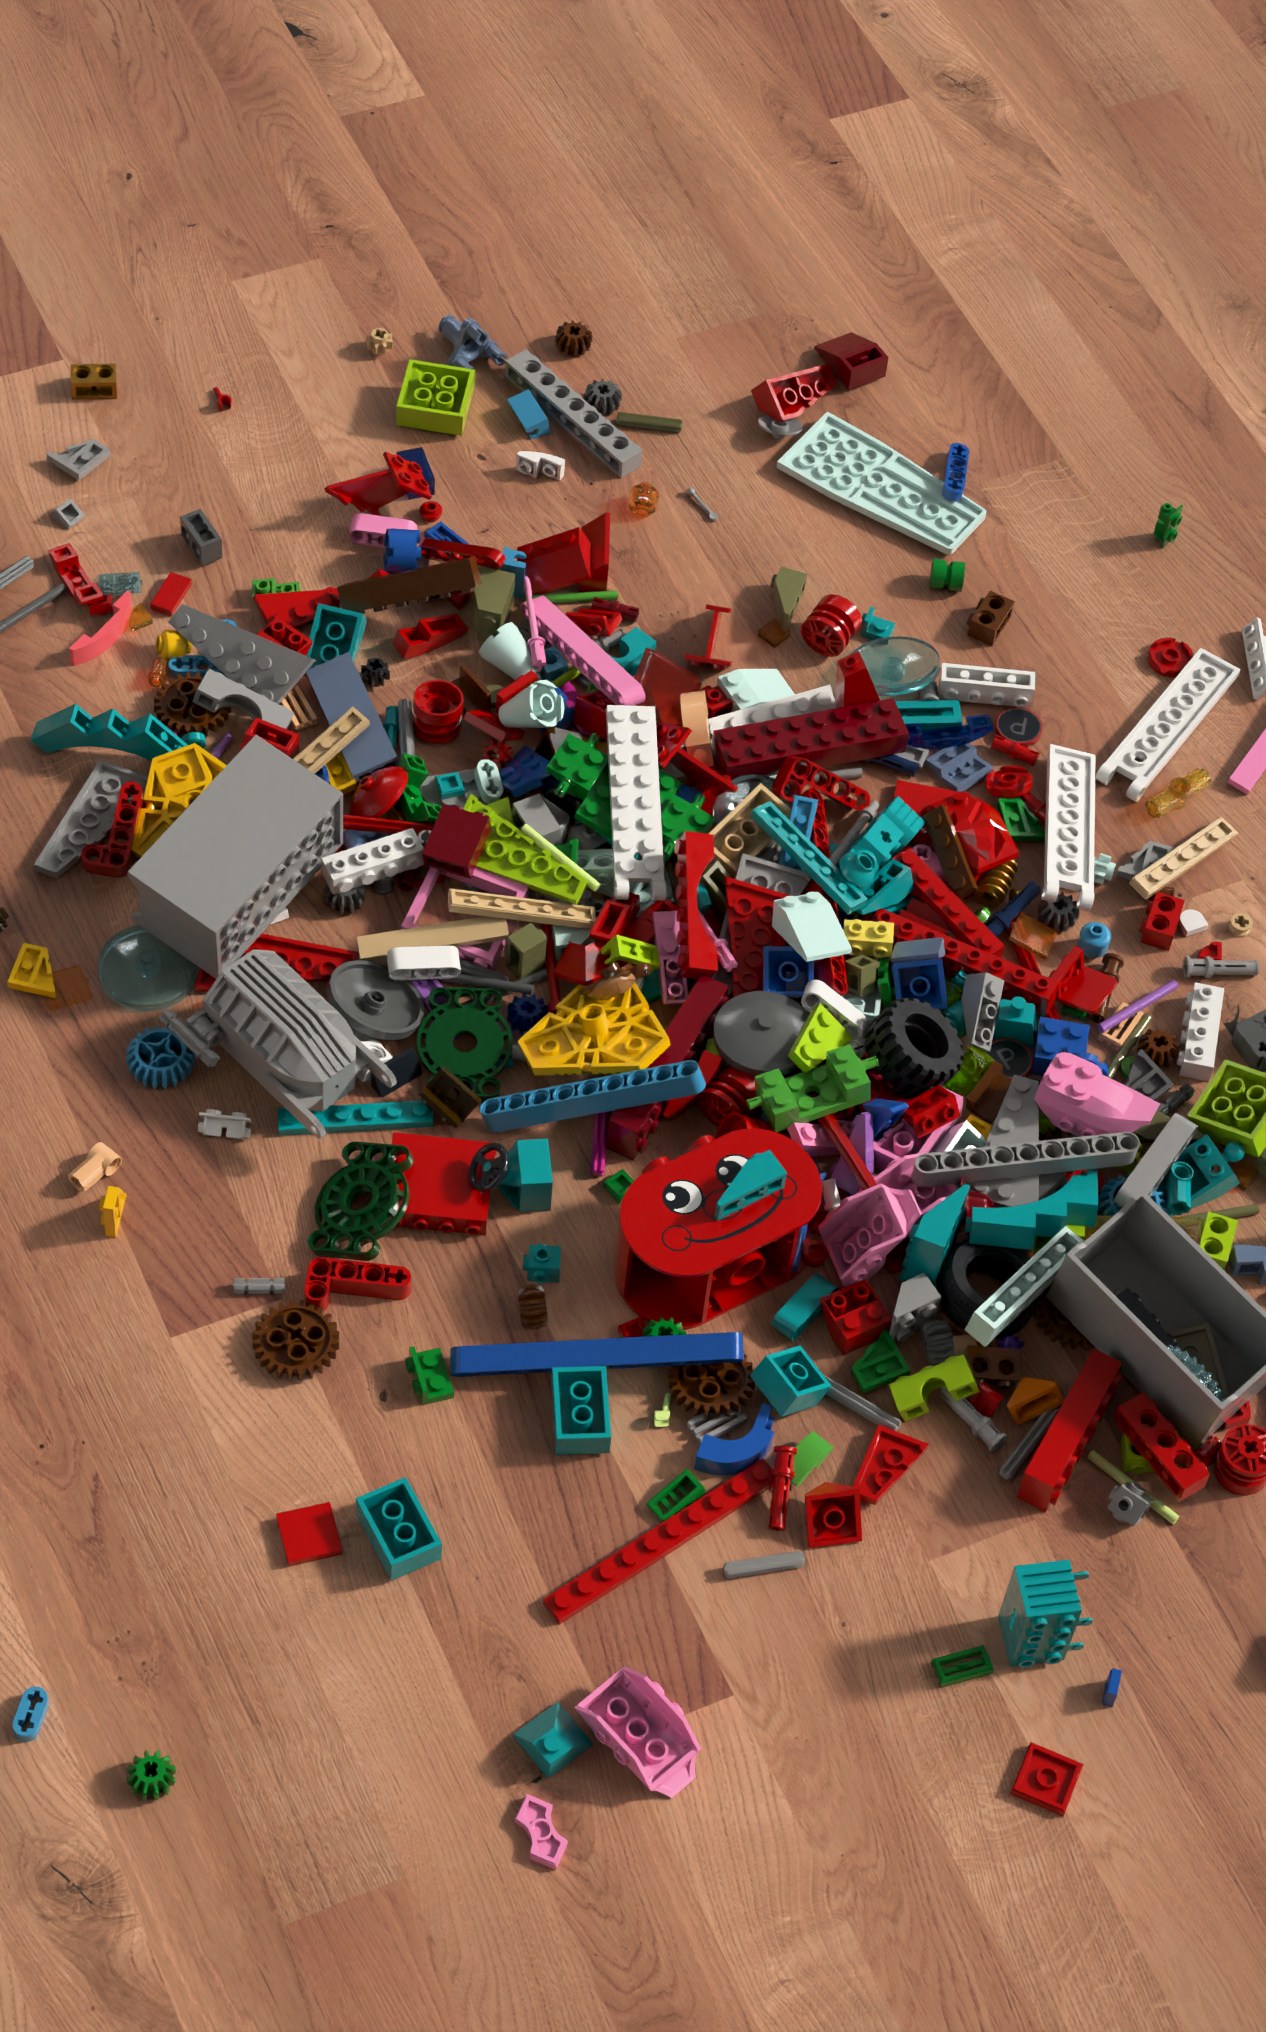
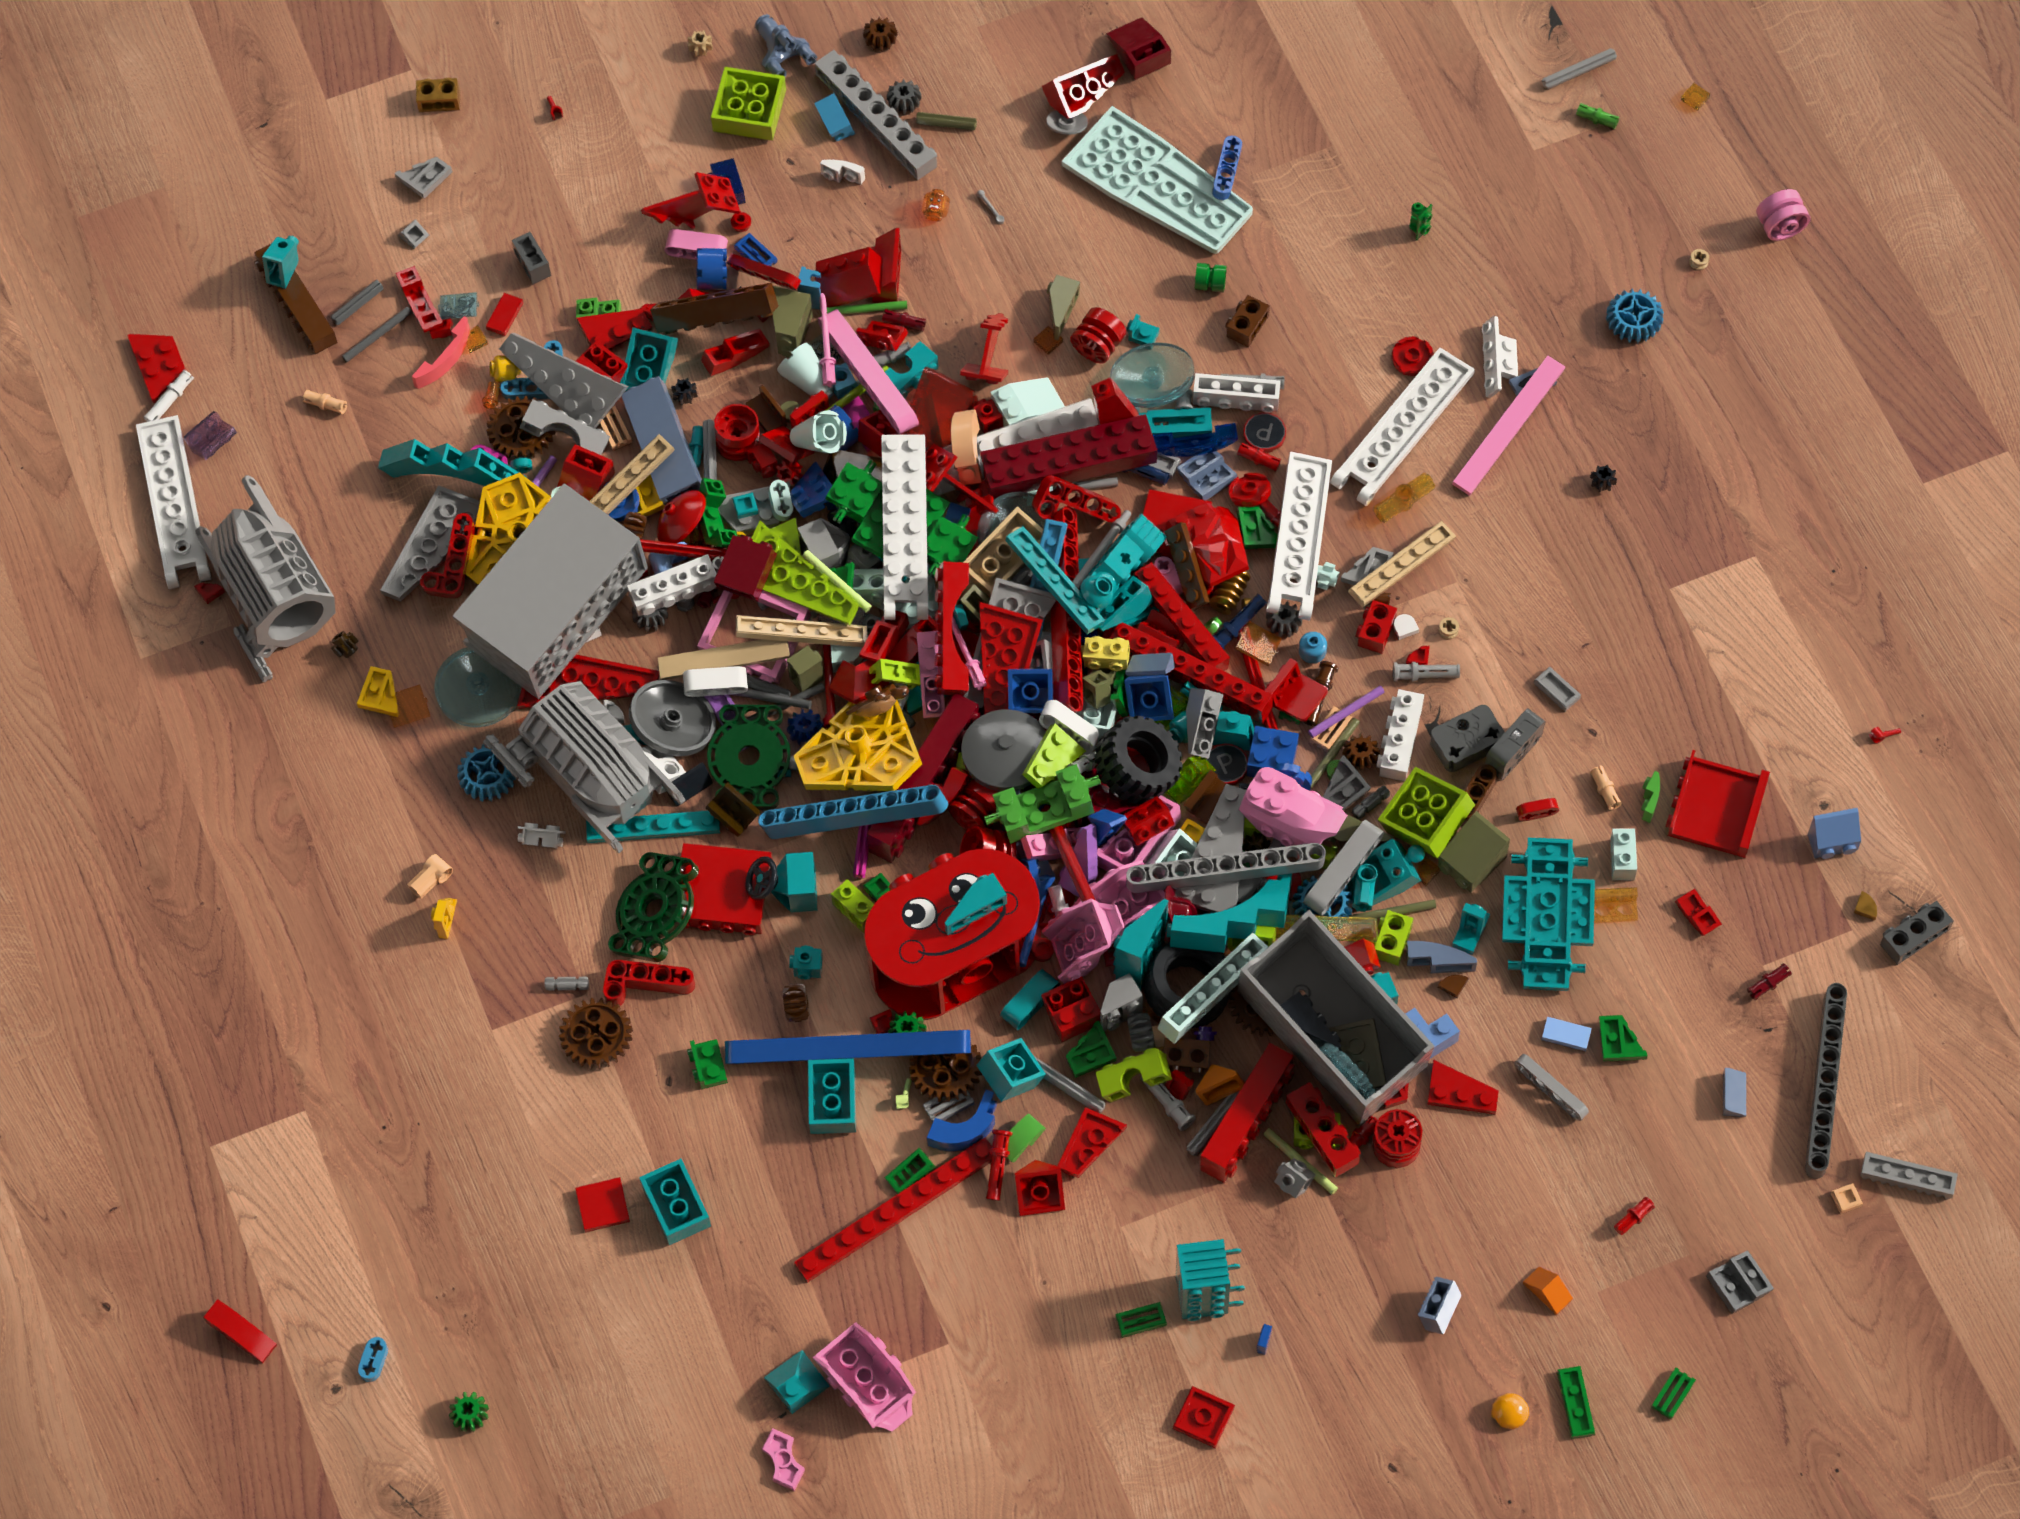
camera: 10 degrees right, 10 degrees up
light grey axle [723,1551,805,1579] -> none
light aqua slope [772,892,852,962] -> none
none -> red brick [746,443,778,479]
none -> lime brick [831,879,874,933]

